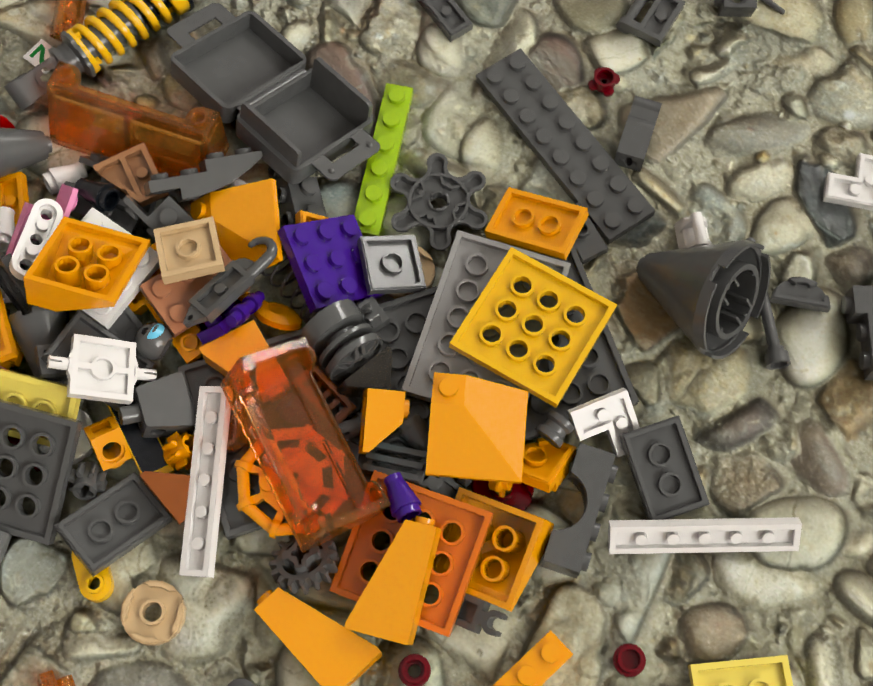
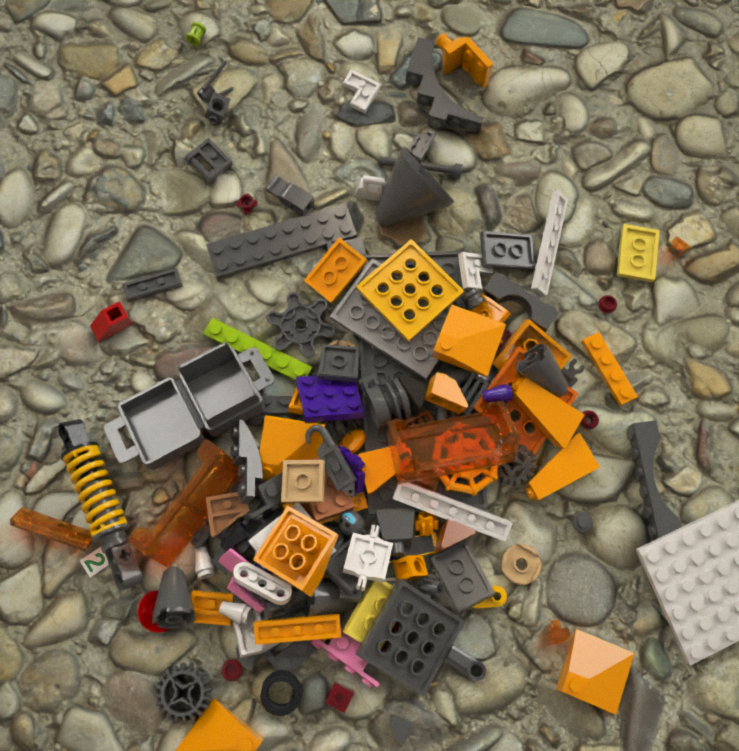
camera: 80 degrees left, 5 degrees up
none -> dark grey cone [515,344,568,397]

